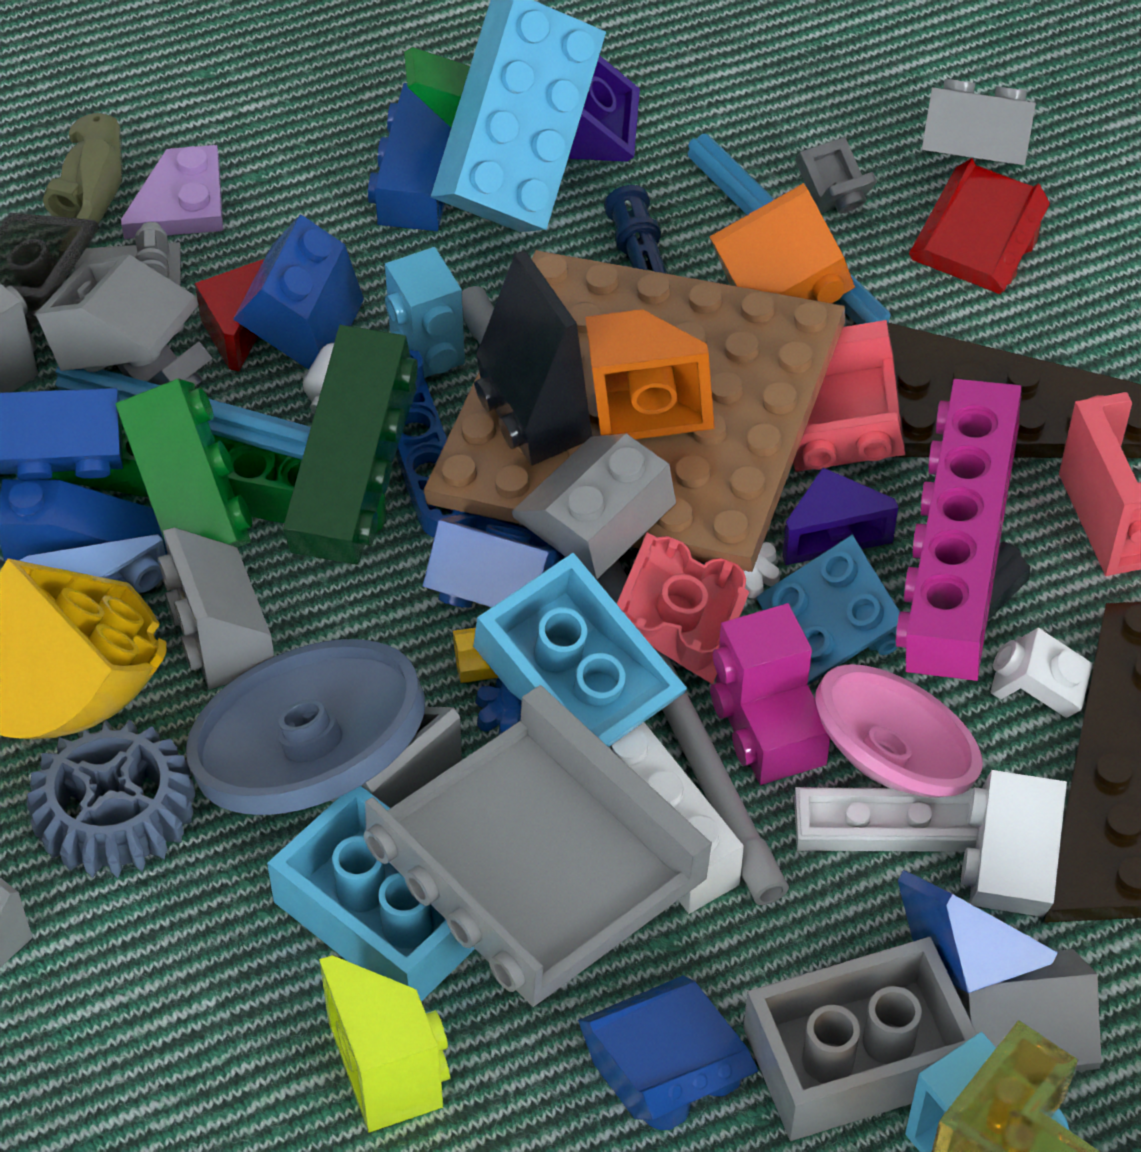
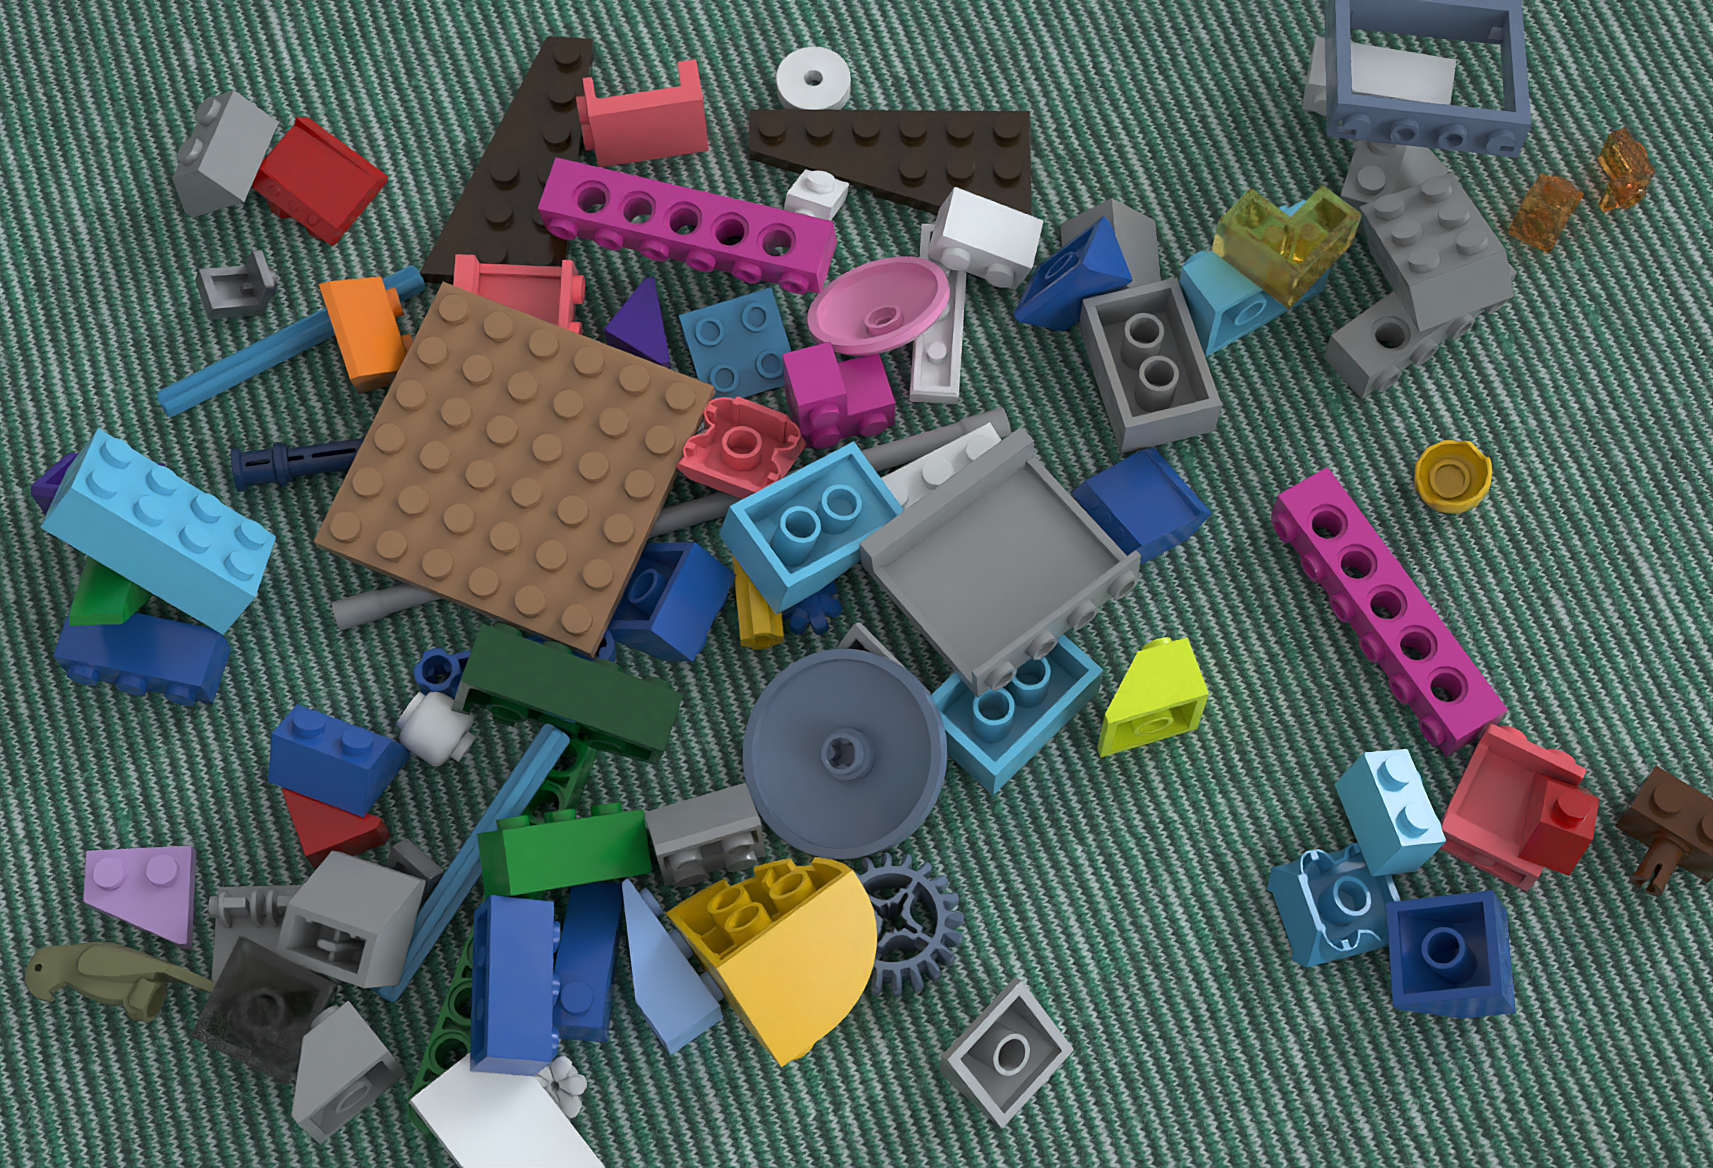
camera: 85 degrees left, 15 degrees up
medium azure brick [385,247,465,378] -> none
black slope [474,250,592,466] -> none
light grey slope [512,433,676,580] -> none
orange slope [585,309,715,440] -> none

